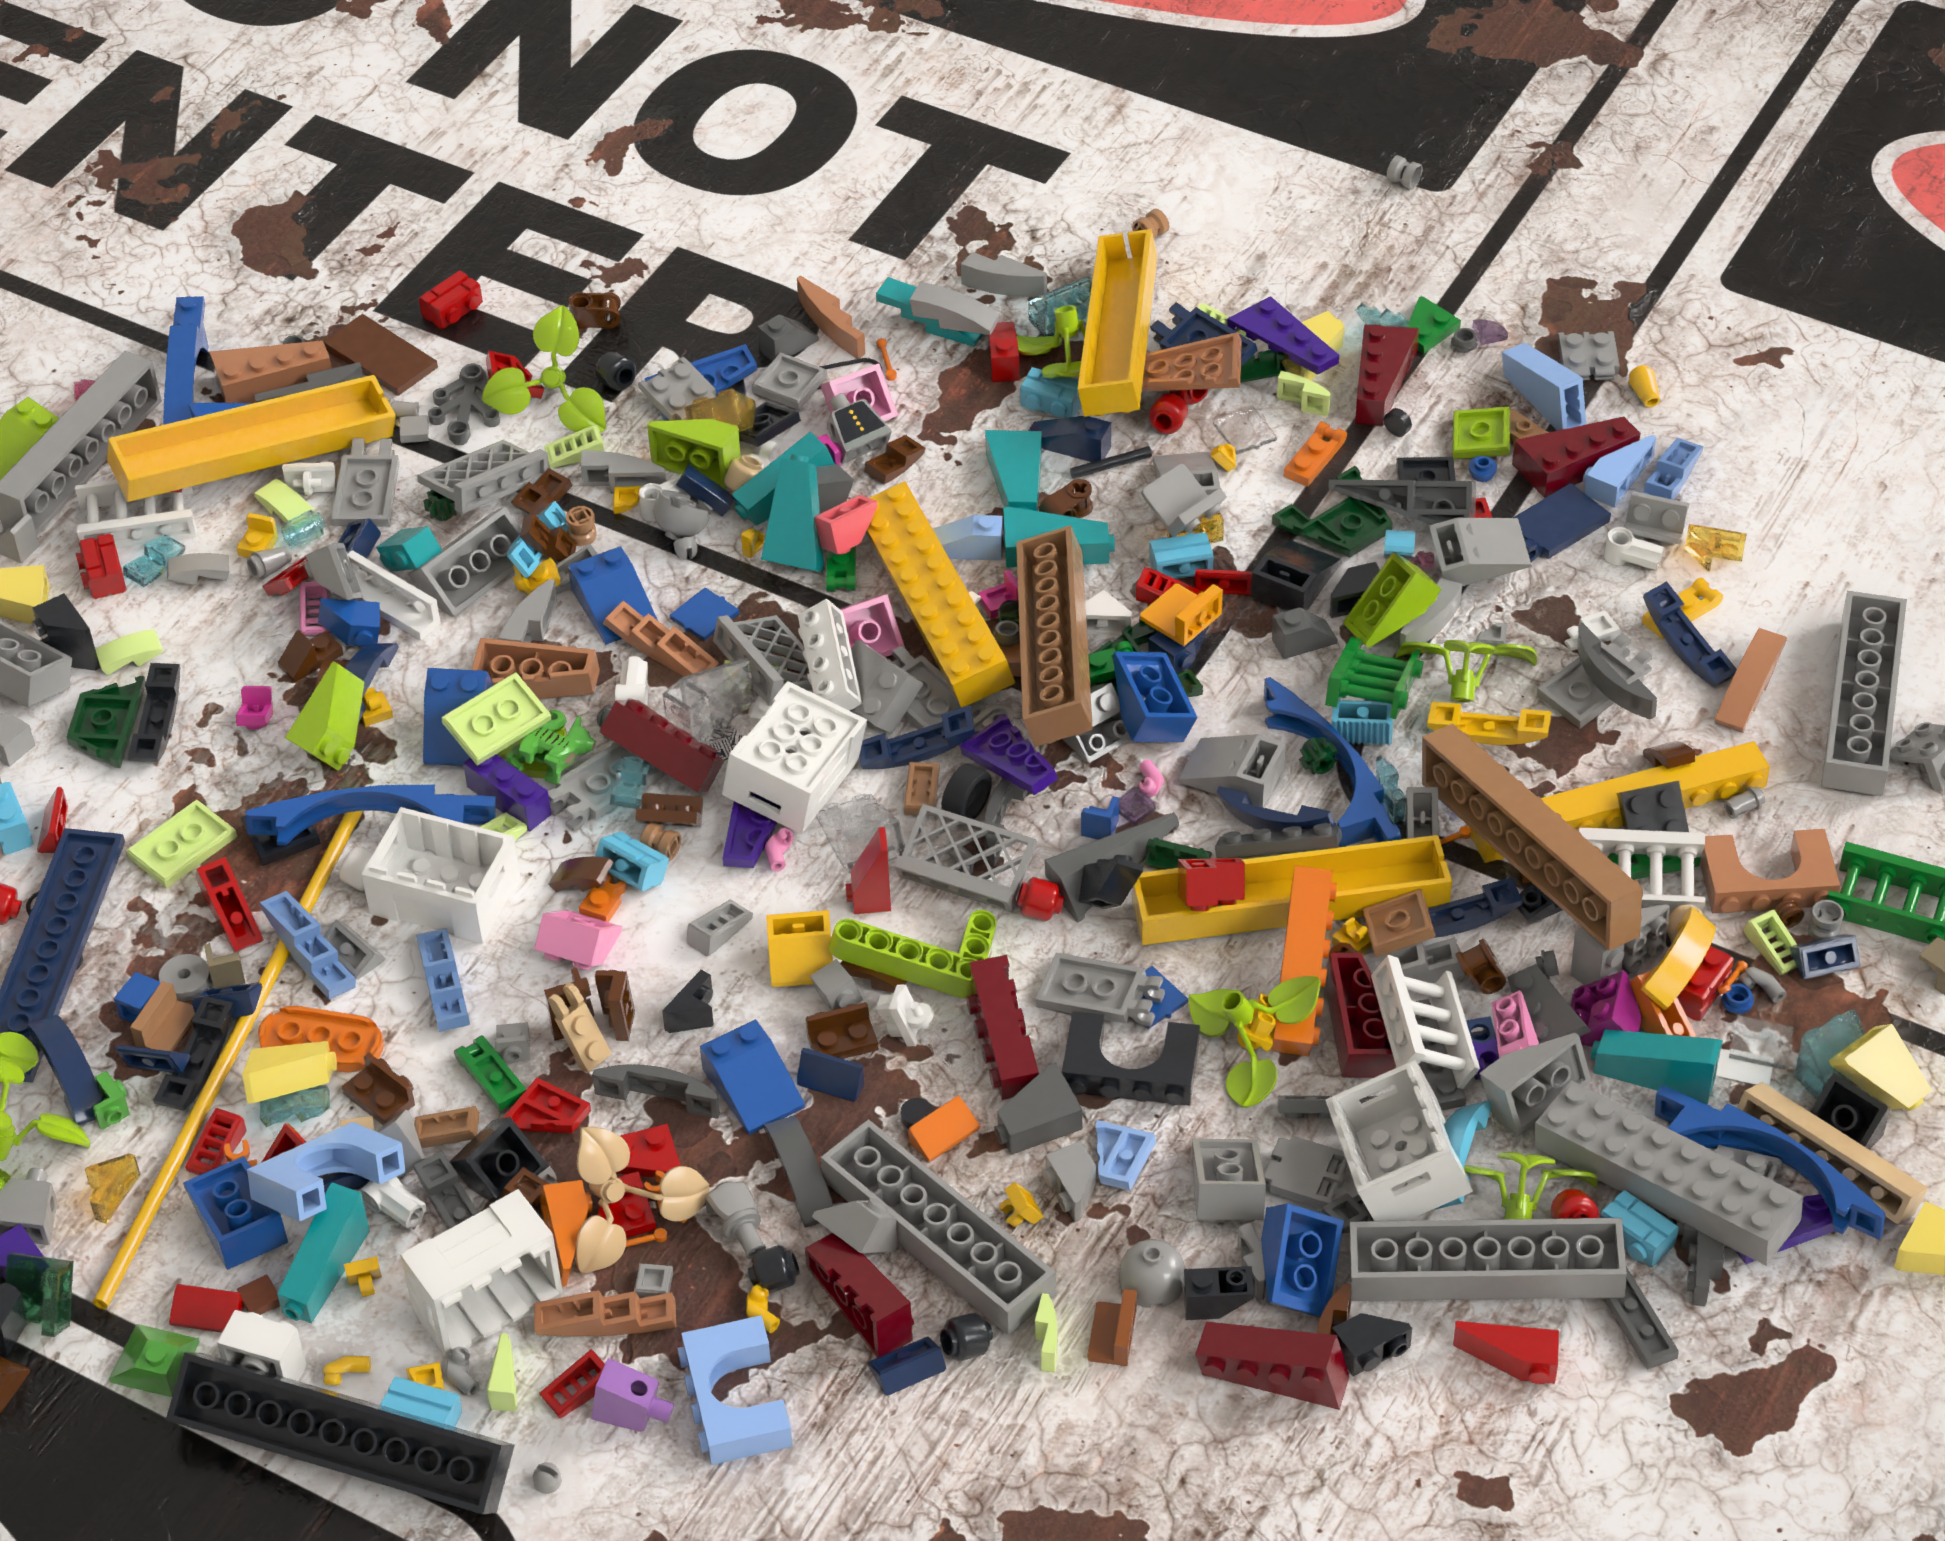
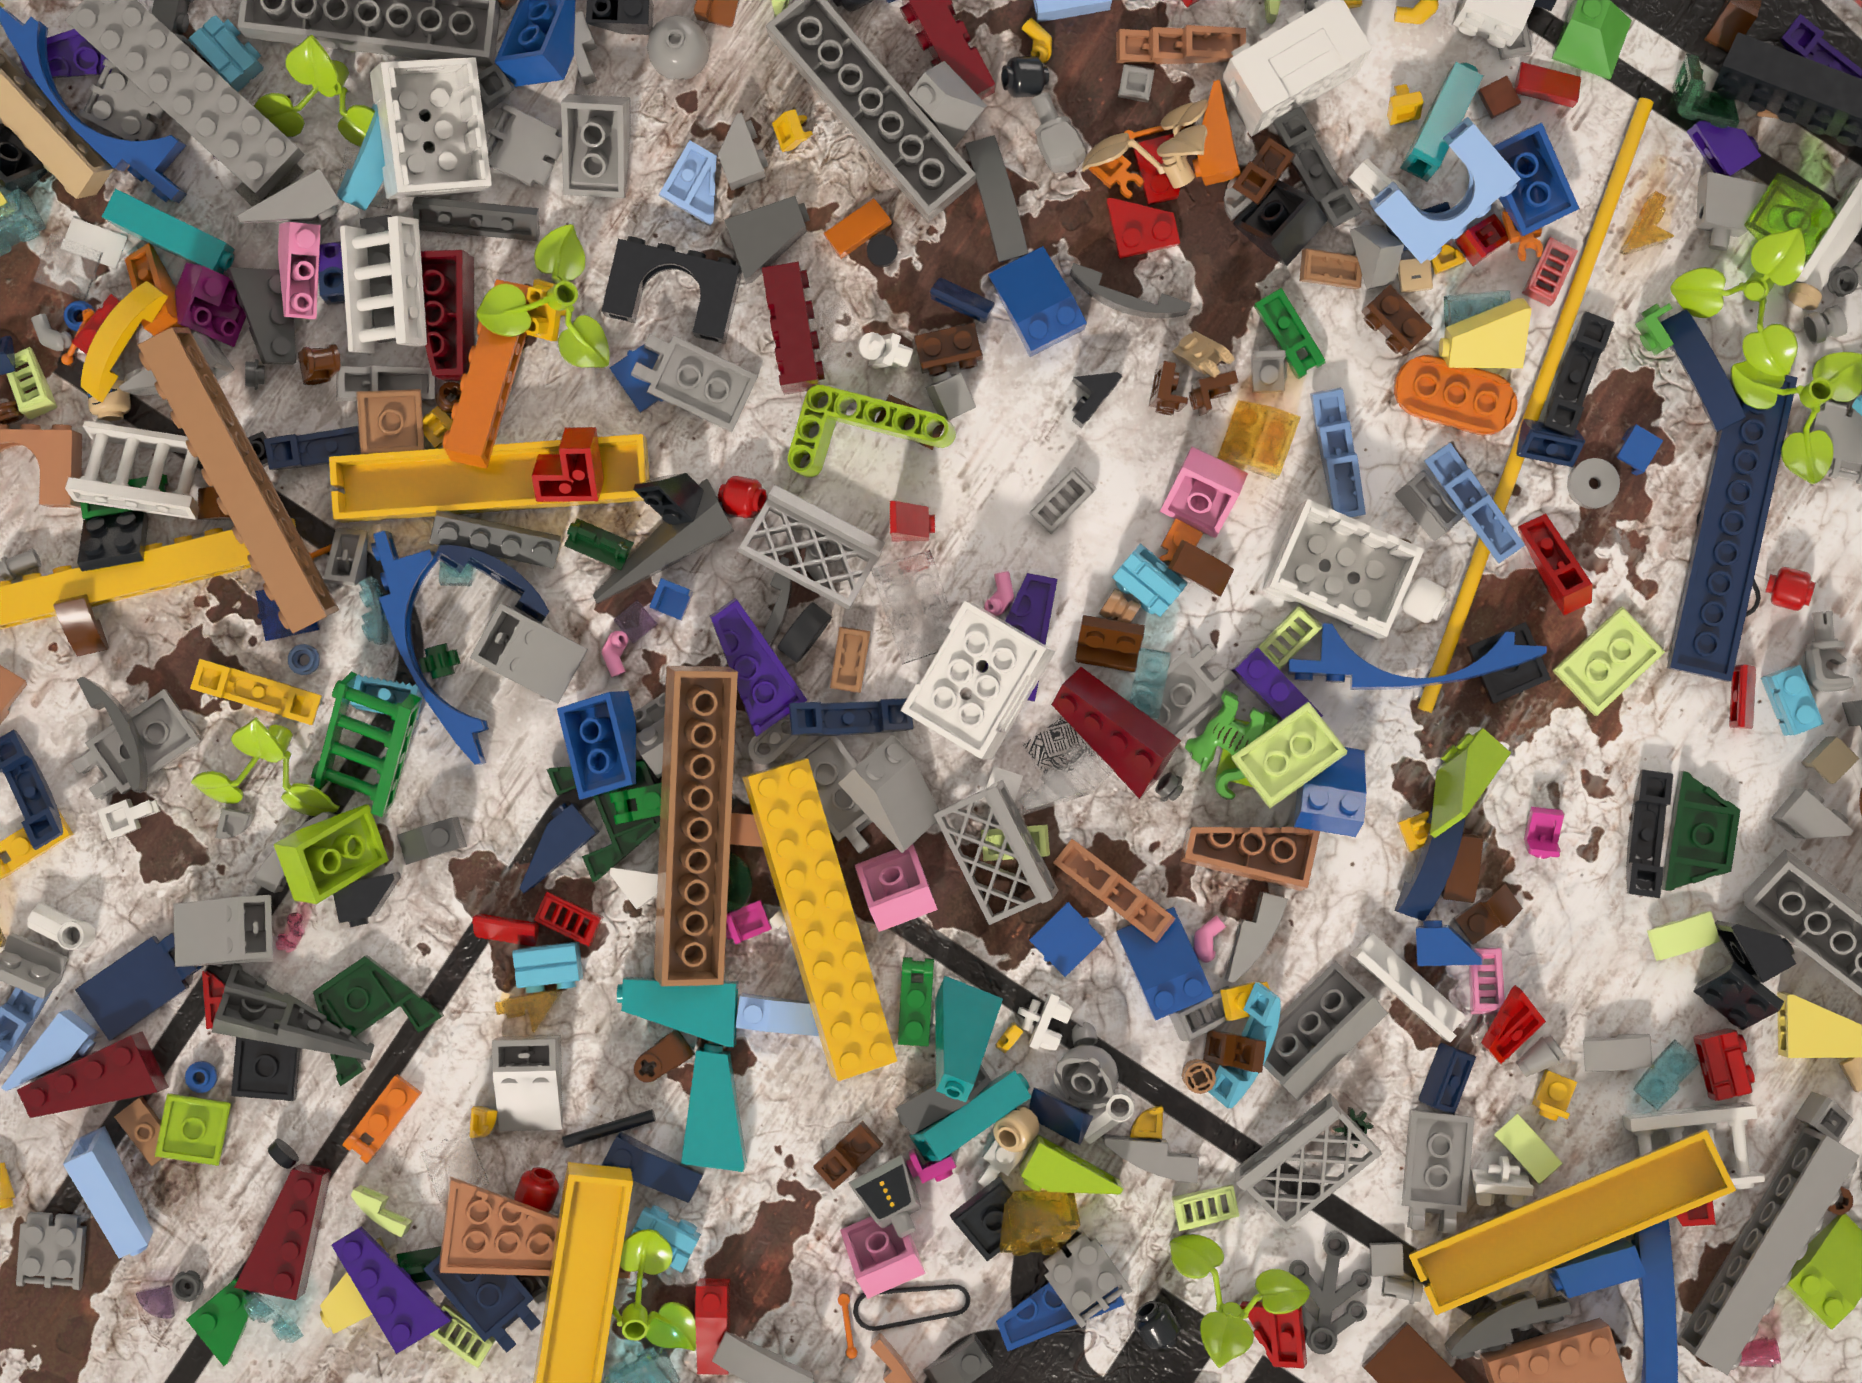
camera: 170 degrees left, 40 degrees up
dark blue slope [115,1045,190,1074] -> none
medium nougat panel [130,981,195,1051] -> none
dark tan panel [204,943,245,988] -> none
clear light blue brick [281,509,326,548] -> none
light grey slope [305,543,363,600] -> none
teal brick [376,526,443,572] -> none
red wing [503,1078,591,1133] -> none
reddish brown slope [511,468,573,516] -> none
white piece [615,657,648,706] -> none
light grey tile [751,352,828,410] -> none
yellow slope [766,910,833,987] -> none
white brick [798,599,862,711] -> none
coral slope [814,495,878,555] -> none
dark grey plate [993,620,1020,647] -> none
light orange bracket [1140,584,1223,646] -> none
light grey bracket [1141,464,1227,538] -> none
black slope [1251,540,1342,611] -> none
medium azure slope [1384,530,1415,557] -> none
red head [1550,1188,1599,1219] -> none
none -> white hips [1017,991,1073,1051]
none -> bright pink arm [1194,915,1226,963]
none -> clear yellow slope [1217,400,1301,480]
none -> black plate [1693,962,1784,1030]

